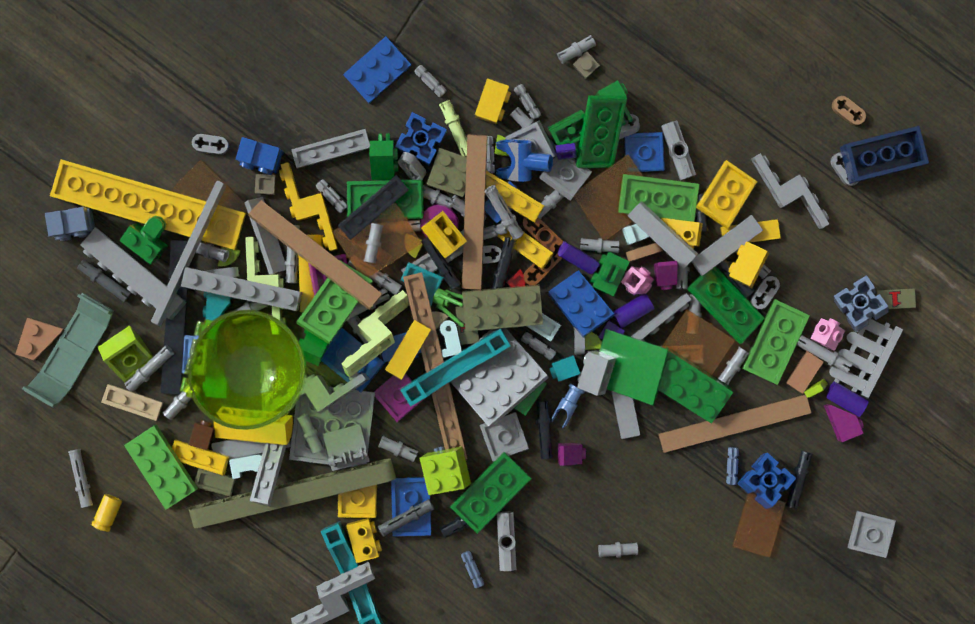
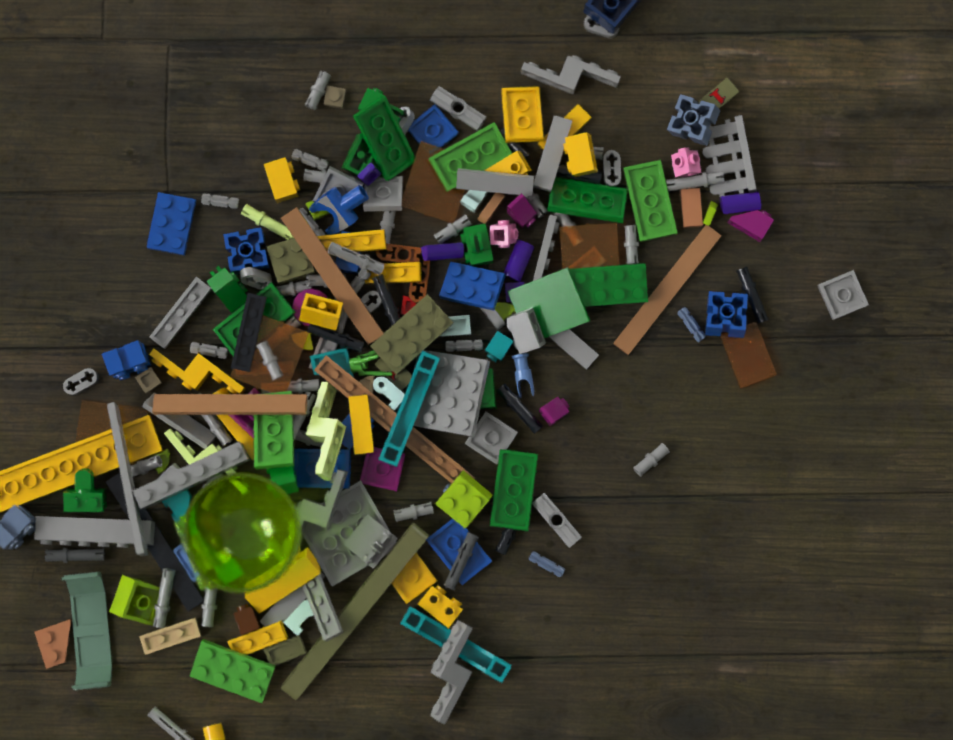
camera: 35 degrees left, 5 degrees down
light grey pin [297,413,324,453] -> none

